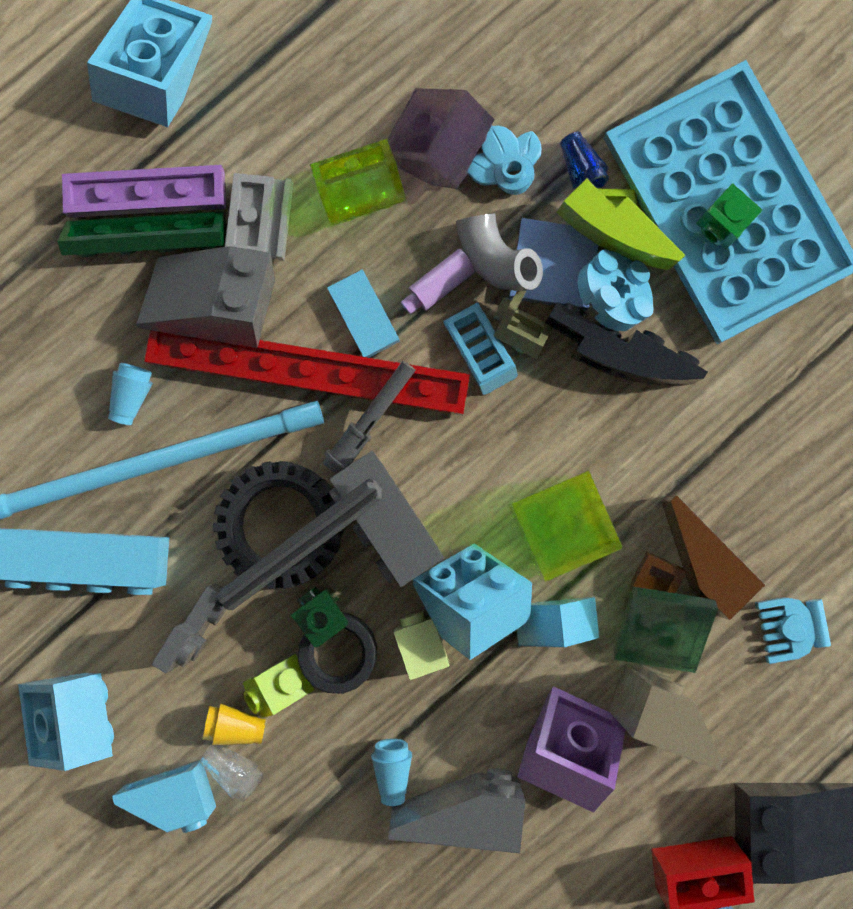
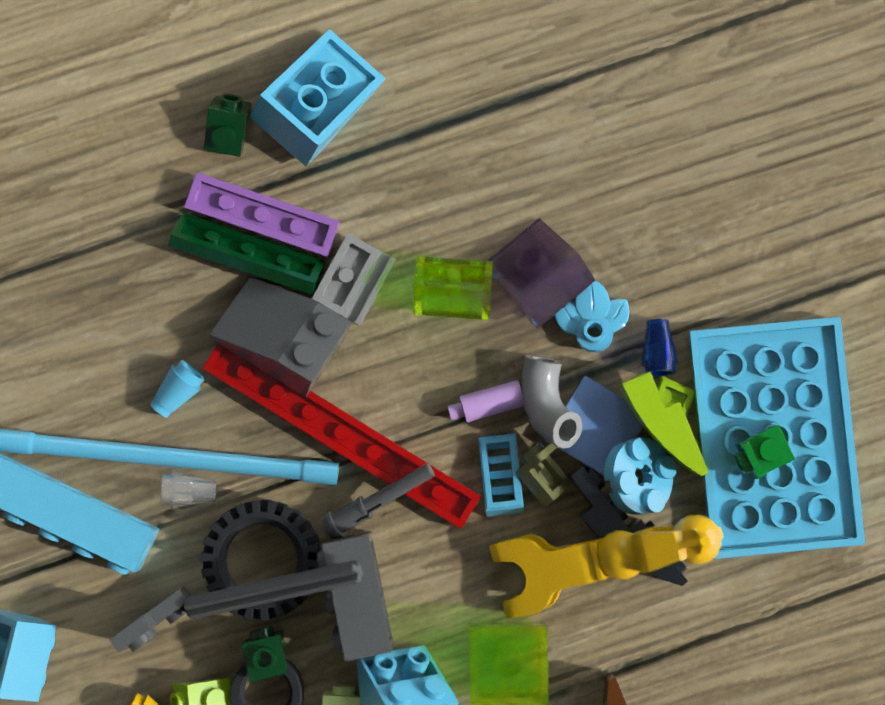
camera: 15 degrees right, 0 degrees up
medium azure tile [327,269,400,358] -> none
none -> clear cone [161,471,216,509]
none -> dark green bracket [203,94,252,157]
none -> yellow piece [489,515,723,618]

